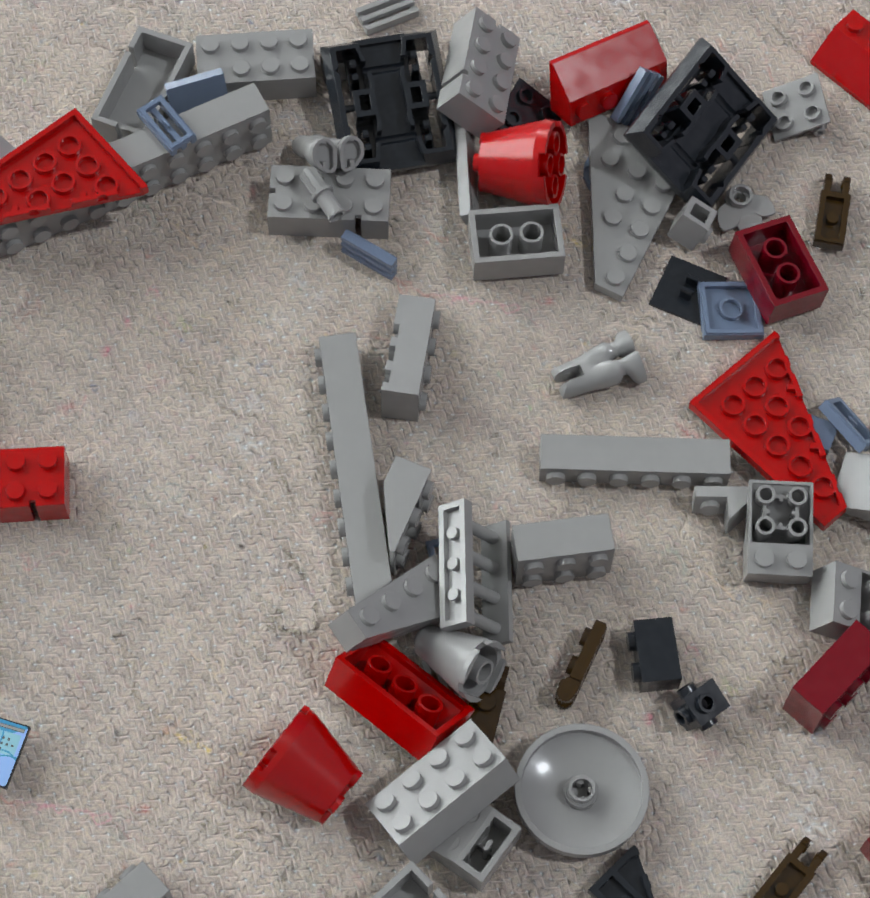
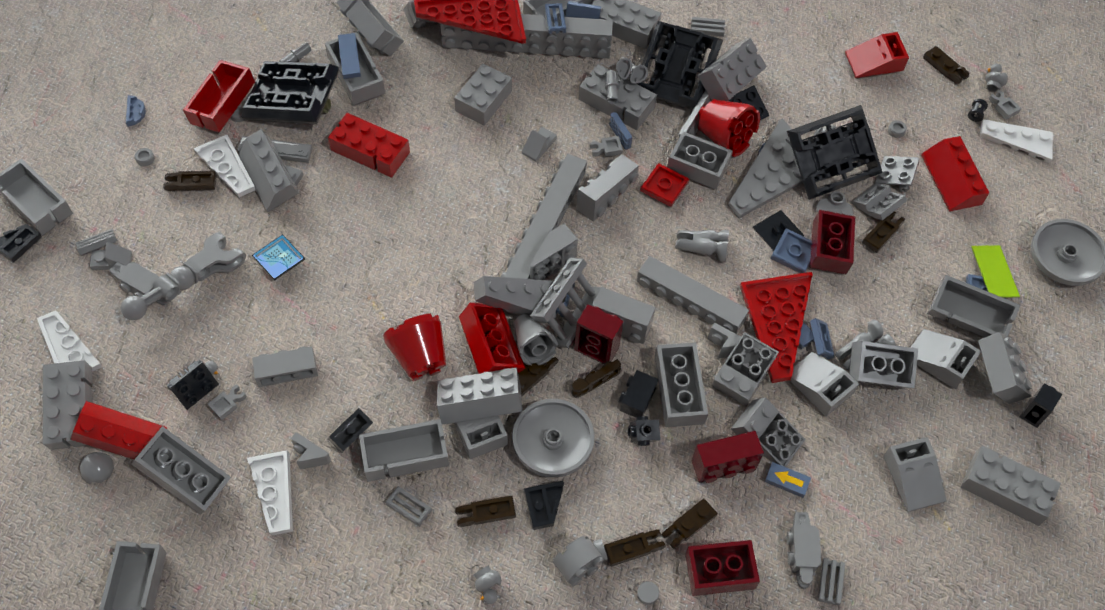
camera: 30 degrees right, 5 degrees down
slope [549,20,667,126] -> none
sand blue tile [610,66,664,126] -> none
light grey brick [667,196,717,251] -> none
none -> light grey brick [454,64,512,126]
none -> light grey slope [522,127,557,162]
none -> dark red brick [574,304,623,364]
none -> light grey plate [590,136,623,157]
none -> red plate [640,163,689,207]
none -> light grey brick [655,342,708,427]
none -> dark brown hinge [661,498,718,549]
none -> light grey slope [852,183,907,220]
none -> light grey tile [888,120,907,138]

